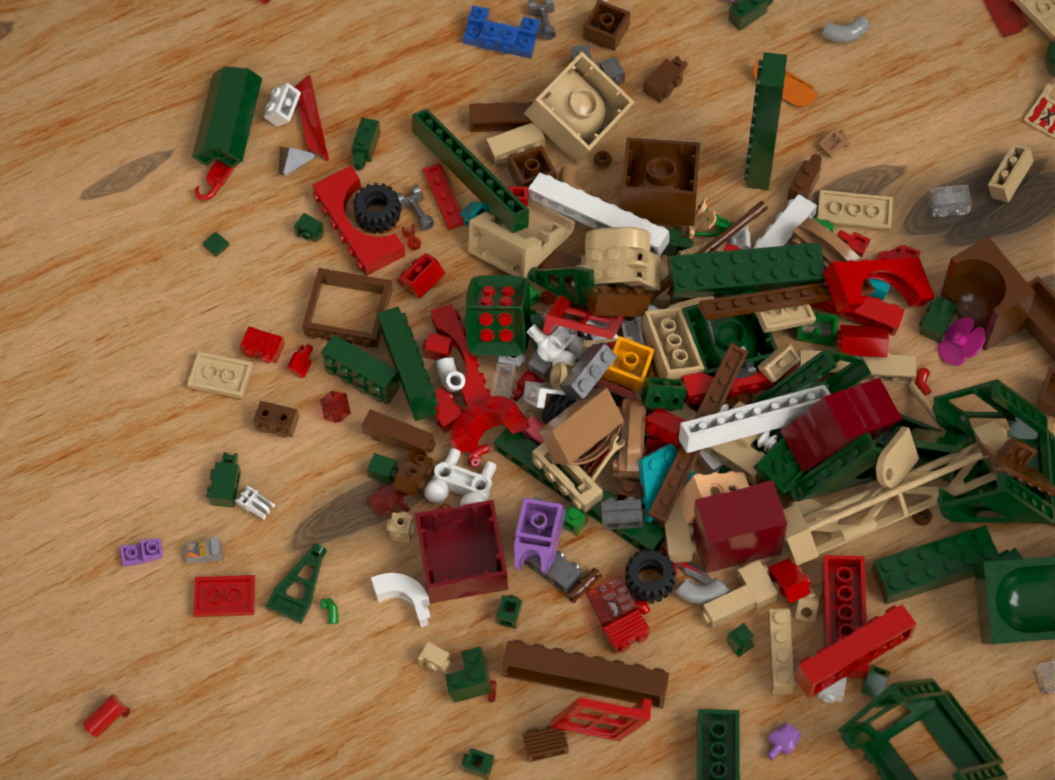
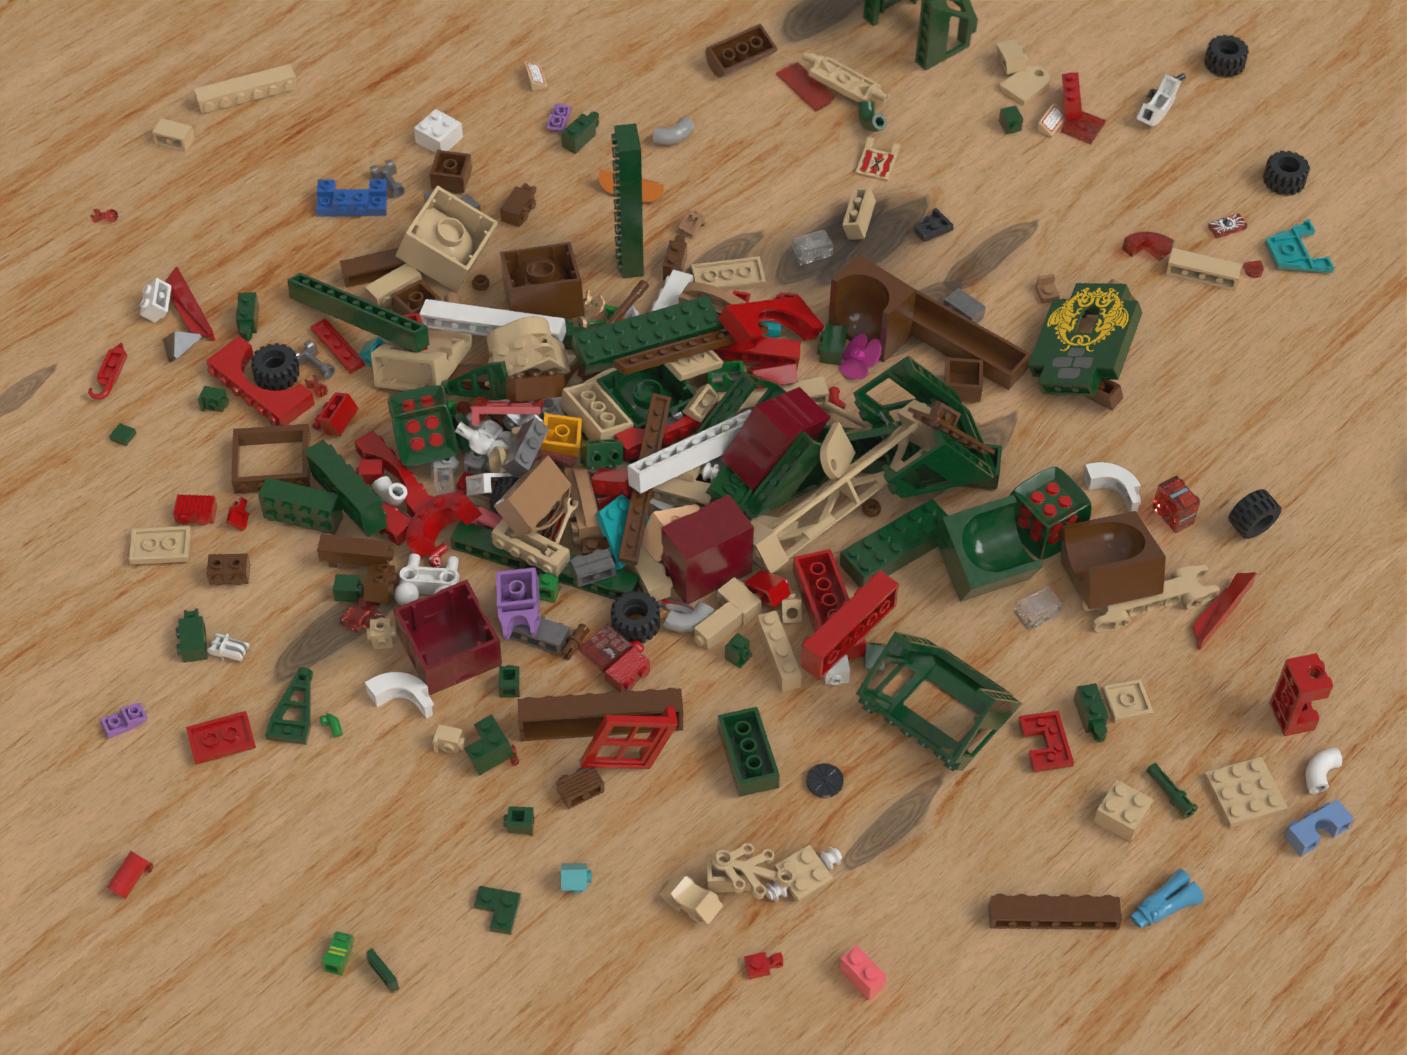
camera: 20 degrees left, 10 degrees down
light grey leg [184,537,223,564] -> none
dark green panel [192,66,262,168] -> none
clear red brick [320,391,351,423] -> none
medium lavender piece [767,722,801,760] -> none

